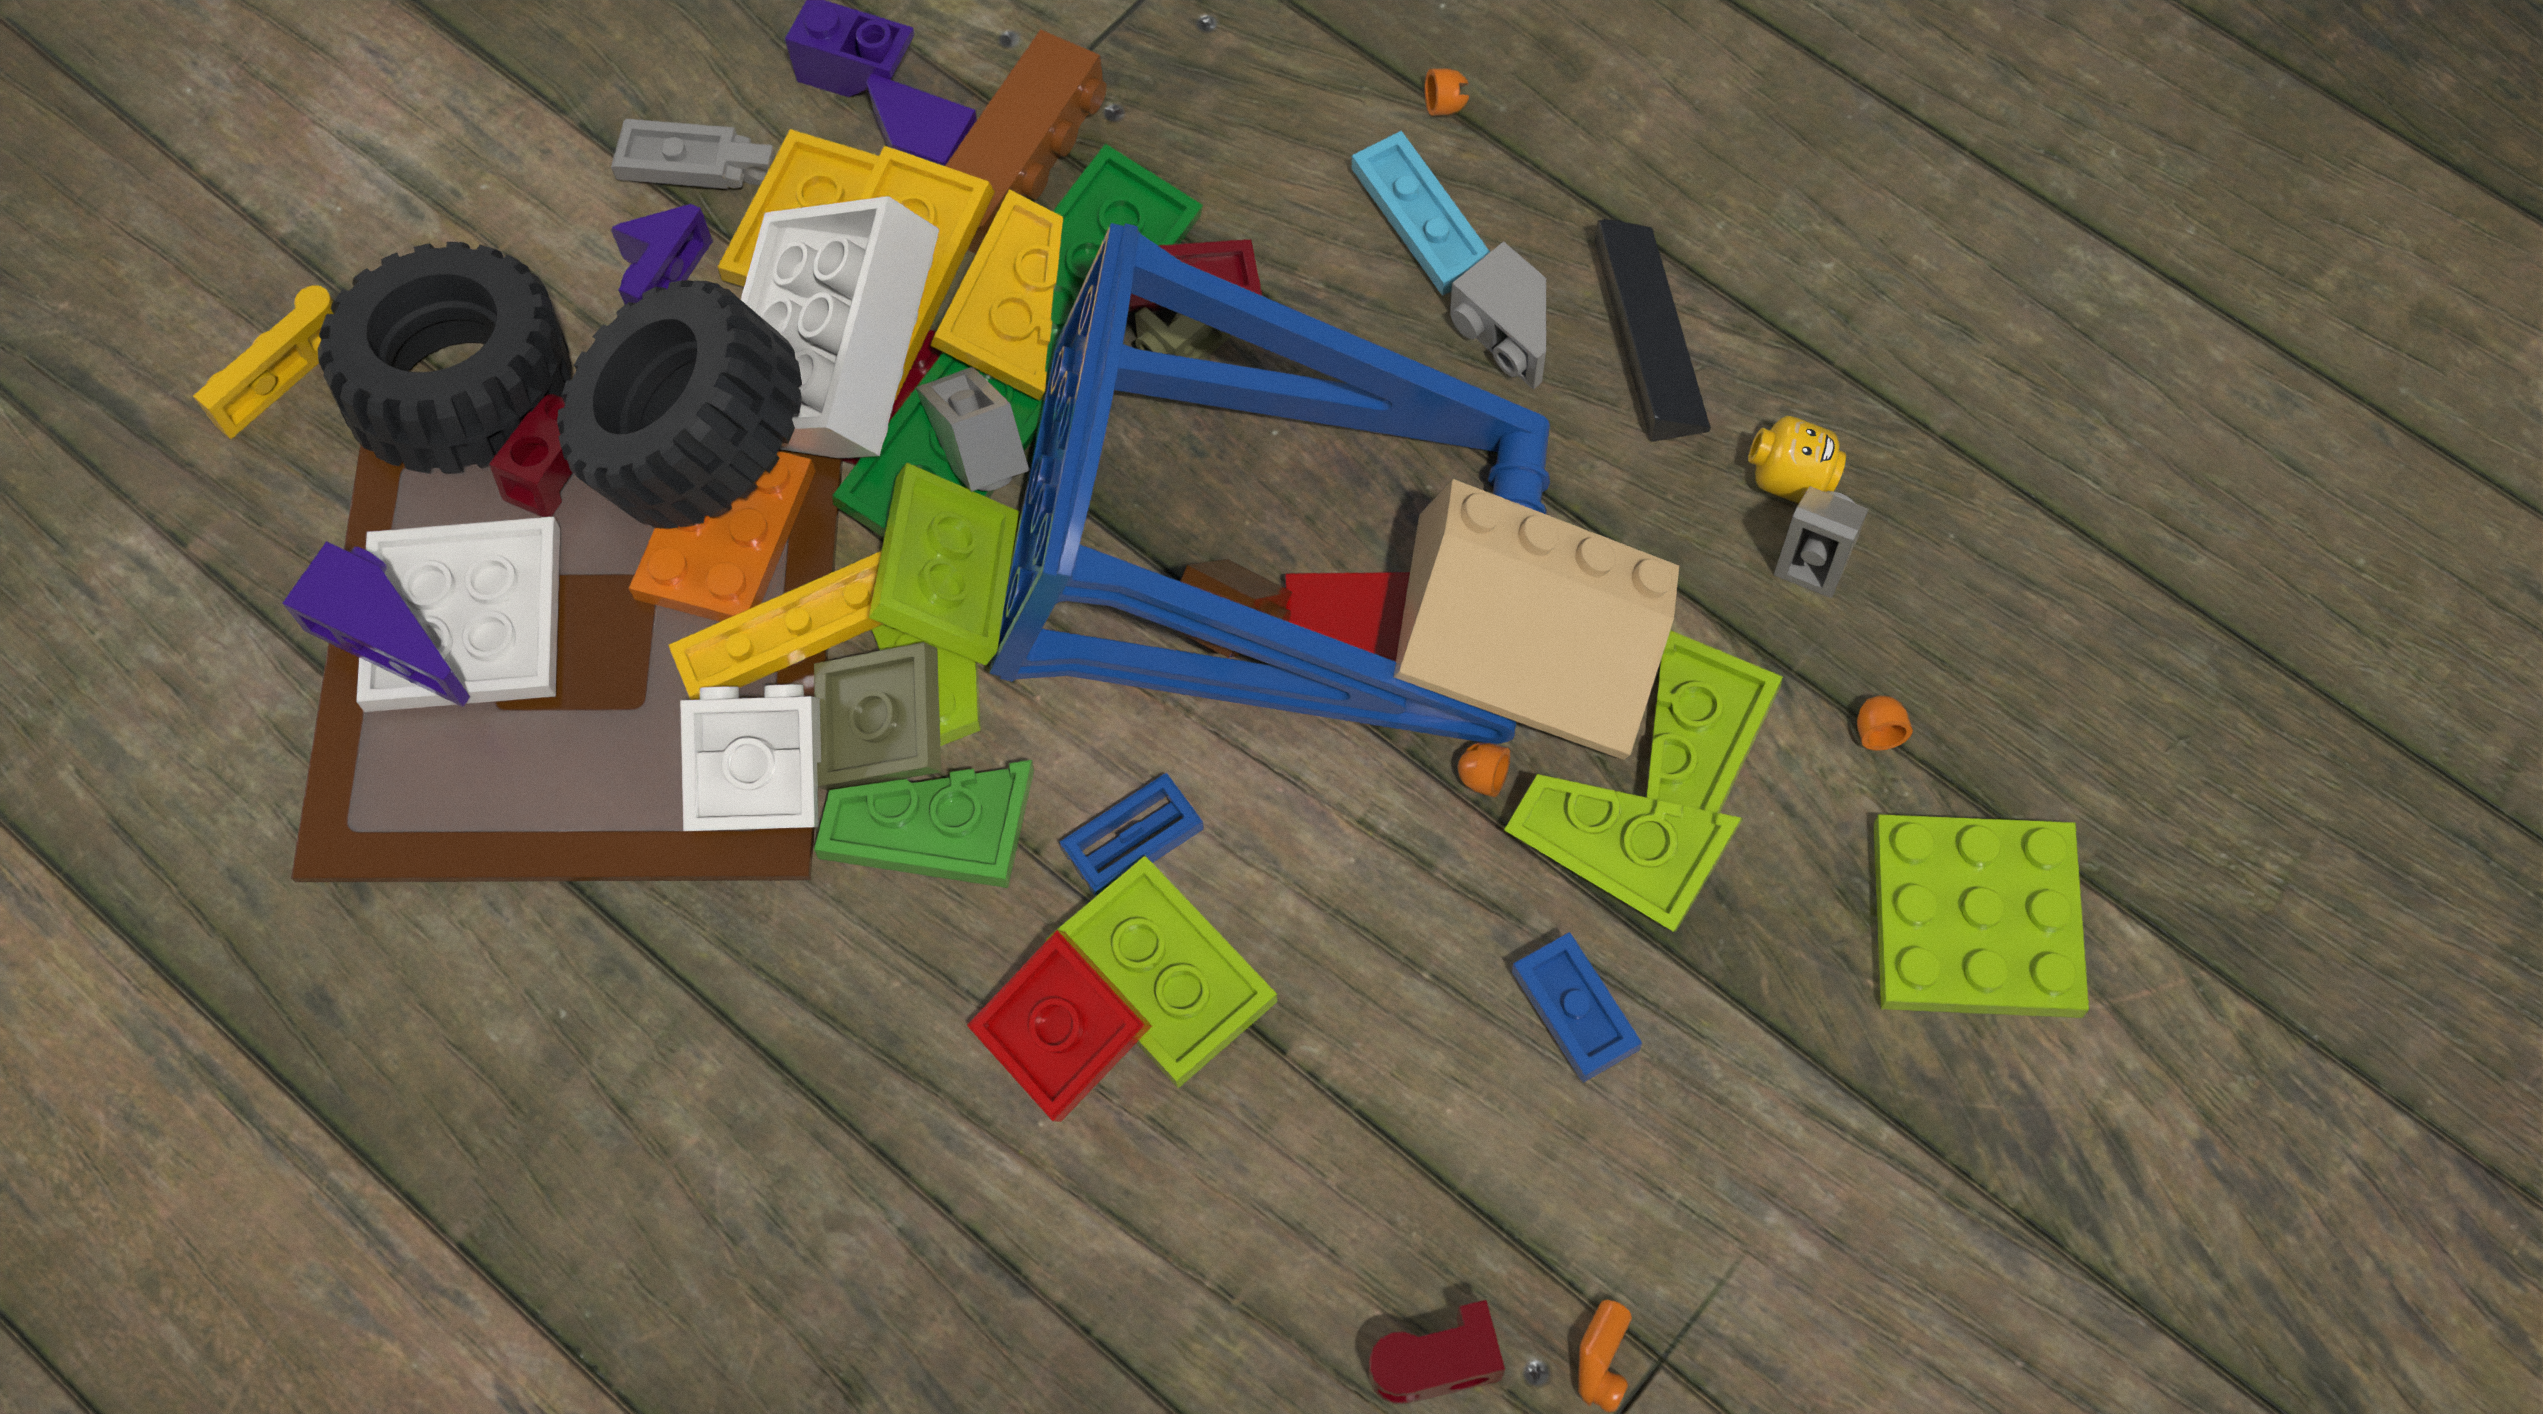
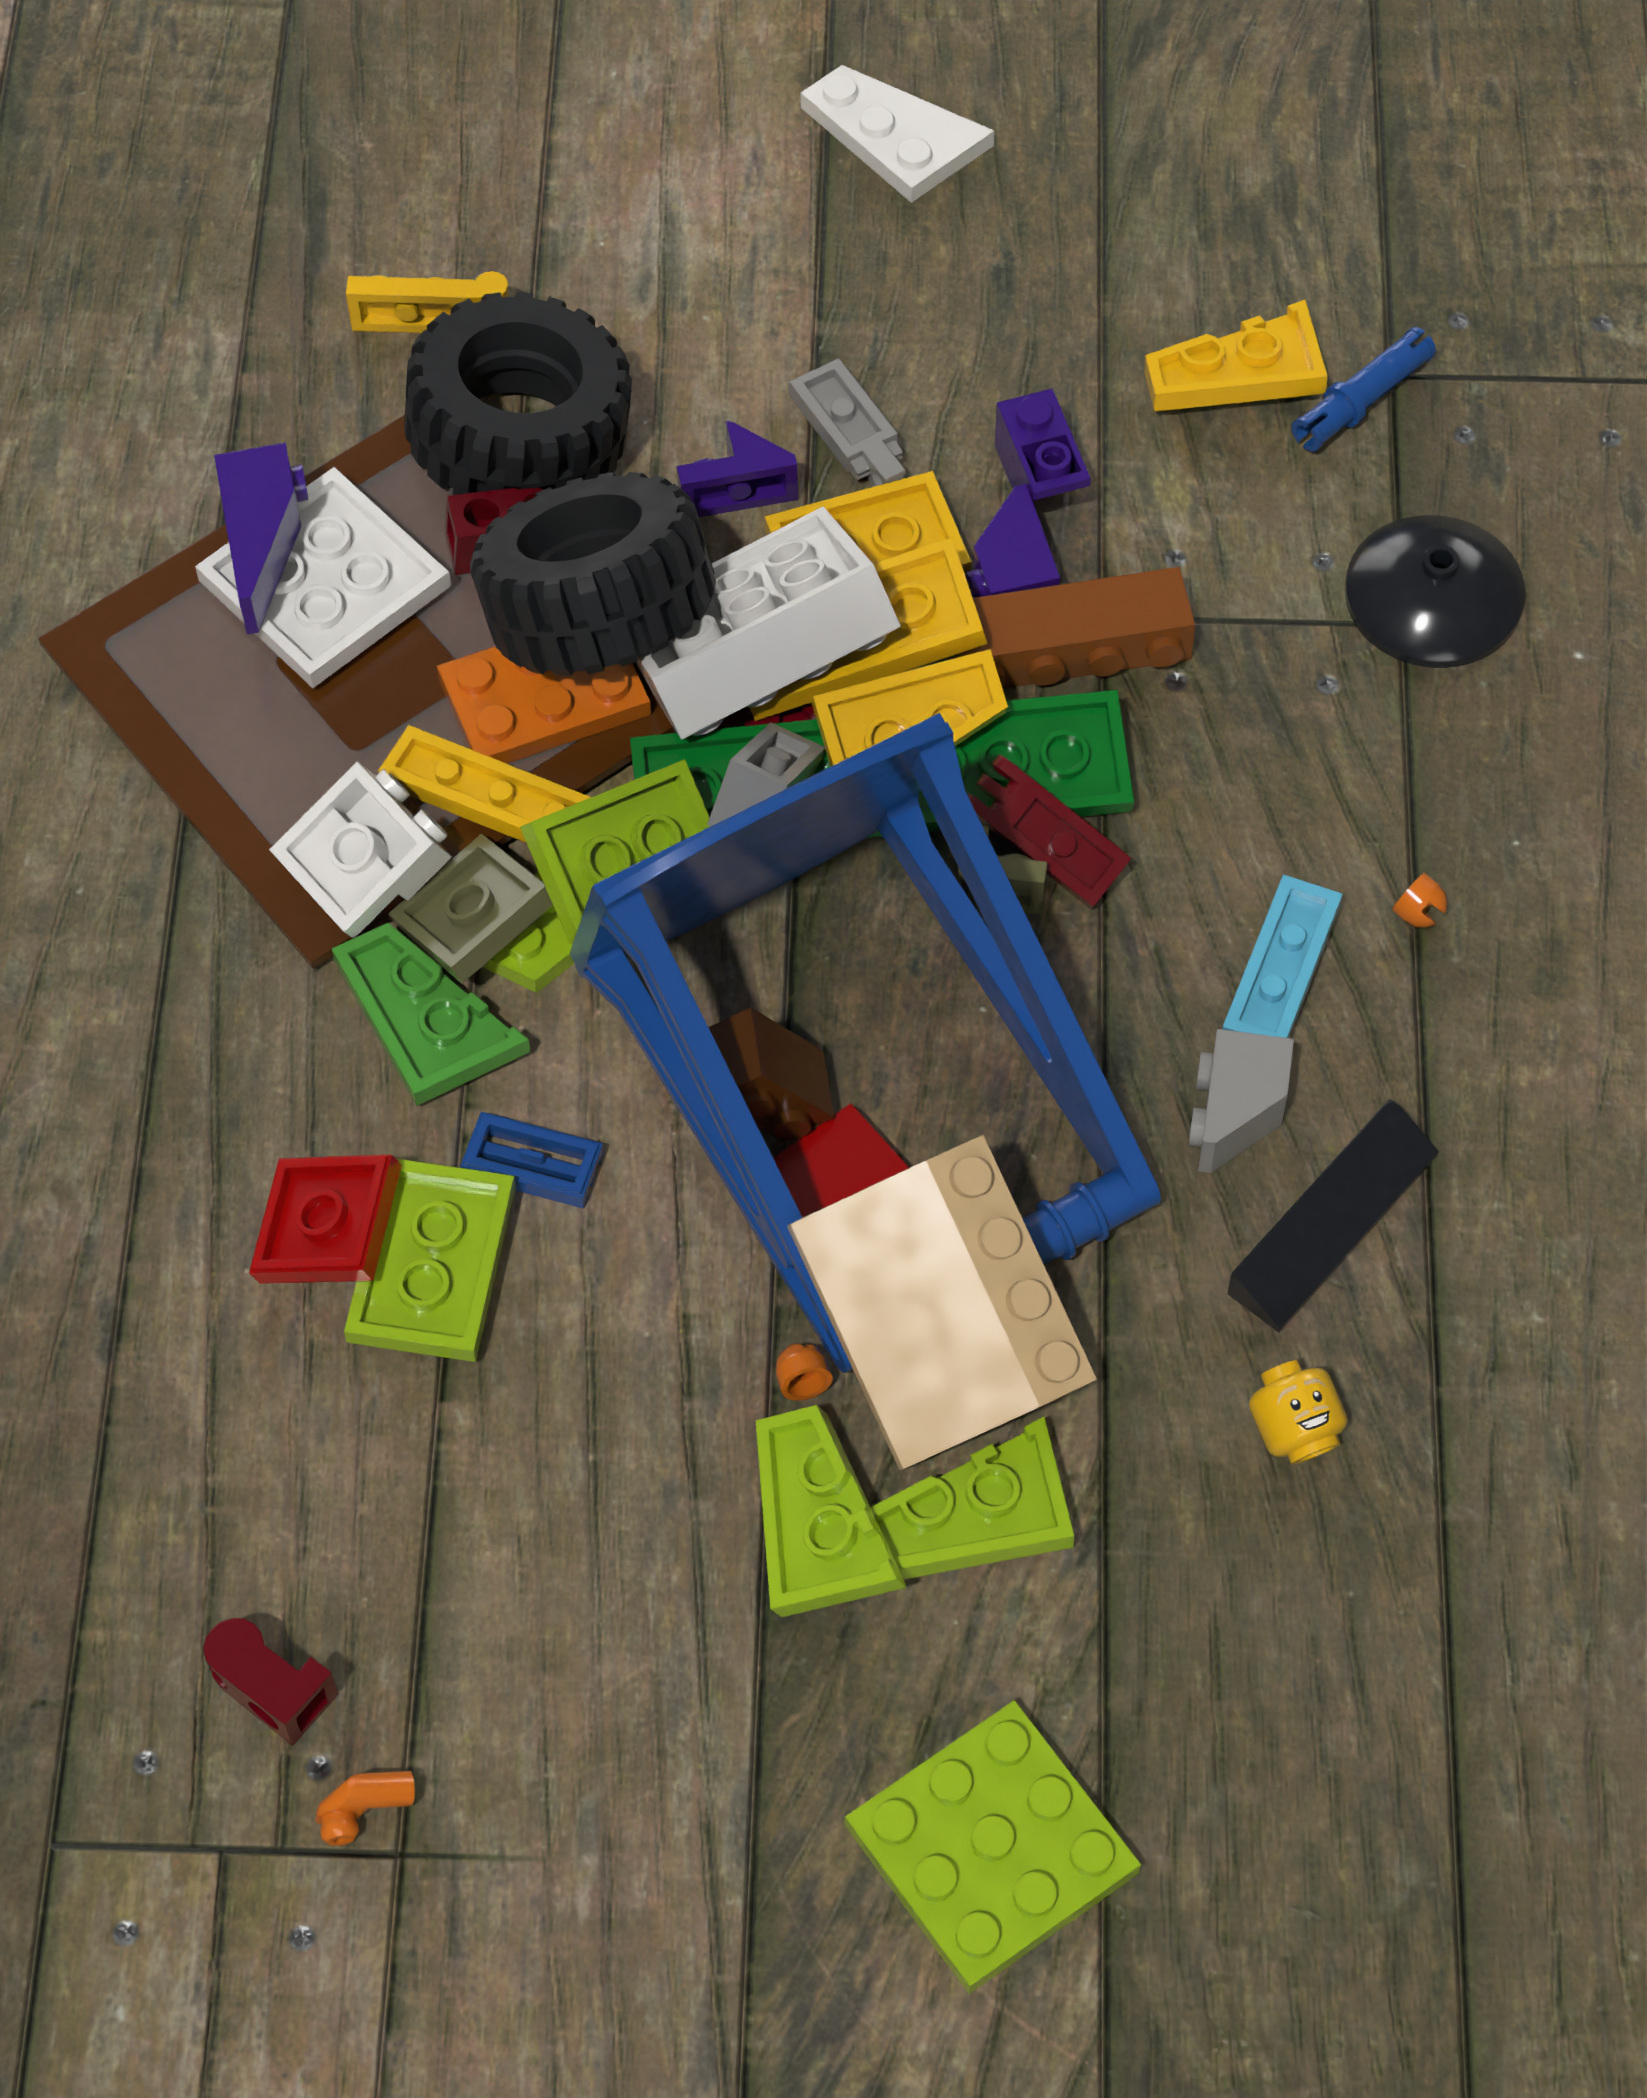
camera: 50 degrees right, 5 degrees down
blue plate [1512,932,1642,1083] -> none
light grey slope [1774,486,1869,598] -> none
orange hinge [1857,695,1913,751] -> none

